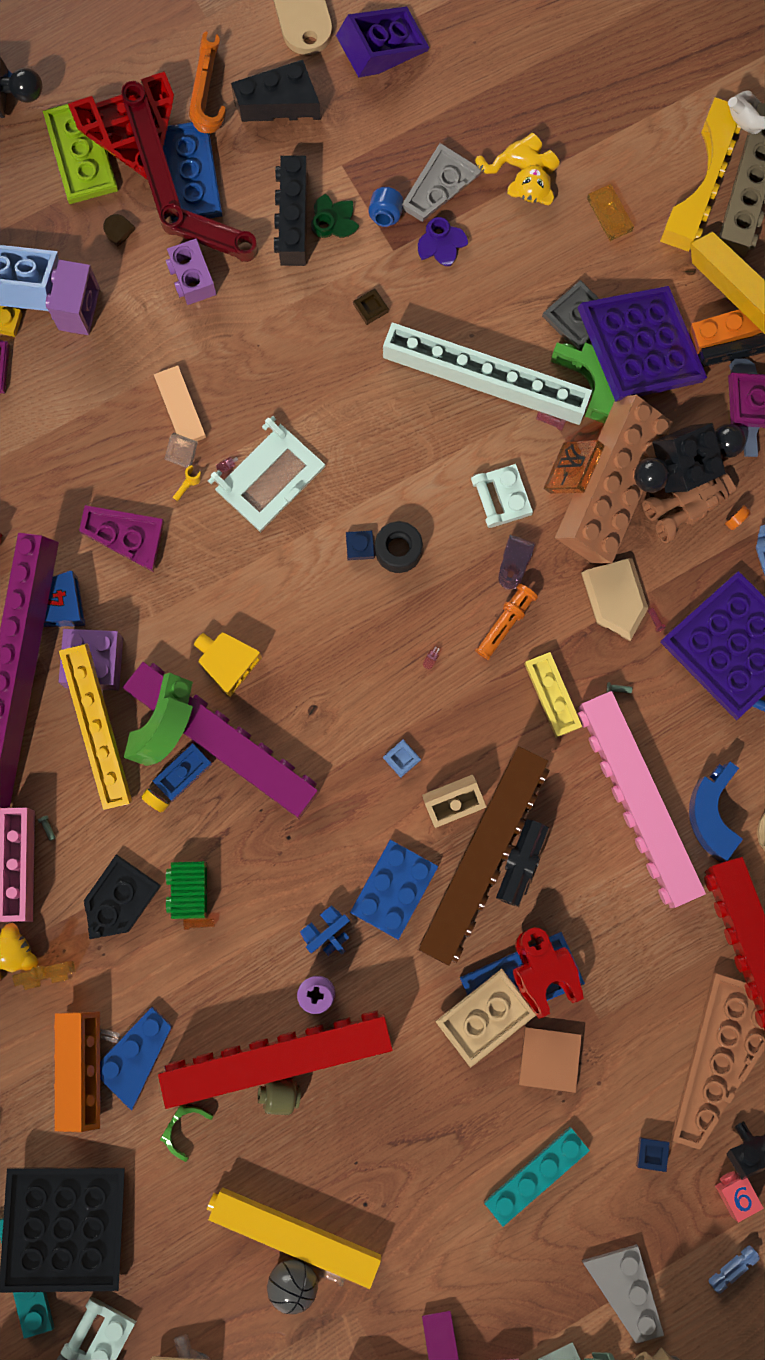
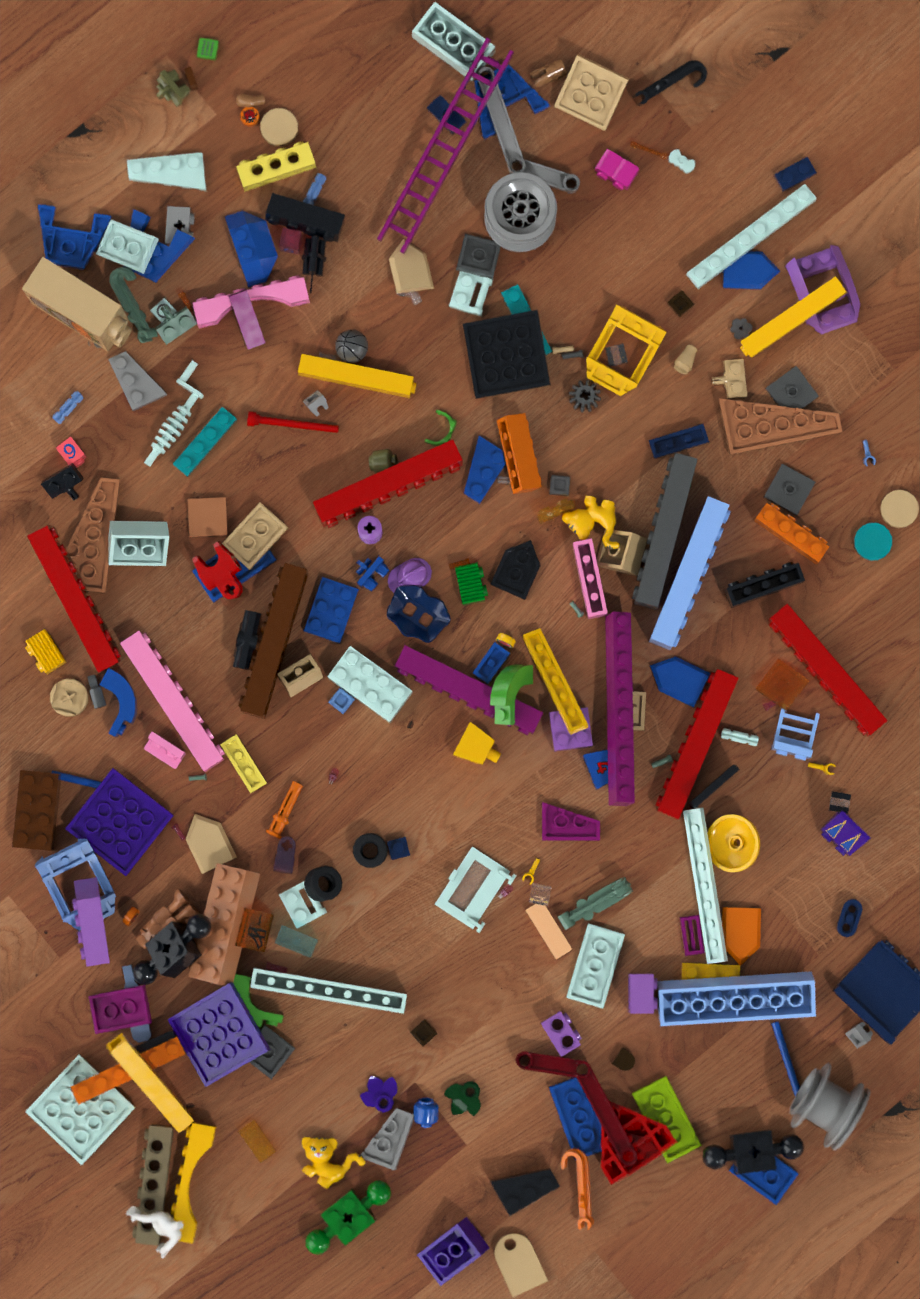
camera: 170 degrees right, 5 degrees up
black brick [274,156,308,266] -> none
dark blue plate [636,1137,670,1172] -> none
none -> dark grey bar [87,675,107,709]
none -> light aqua slope [108,521,169,566]
none -> light aqua piece [144,361,204,467]
none -> bright pink bracket [144,732,186,769]
none -> red piece [247,411,339,433]
none -> clear light blue panel [275,925,319,958]
none -> light grey tile [303,390,329,416]
none -> black tyre [304,866,342,902]
none -> green brick [305,1180,391,1255]
none -> light aqua brick [327,646,413,723]
none -> dark blue piece [386,585,451,643]
none -> medium lavender piece [388,558,432,593]
none -> flat silver tile [549,475,570,497]
none -> sand green piece [558,877,633,930]
none -> light aqua tile [566,923,625,1009]

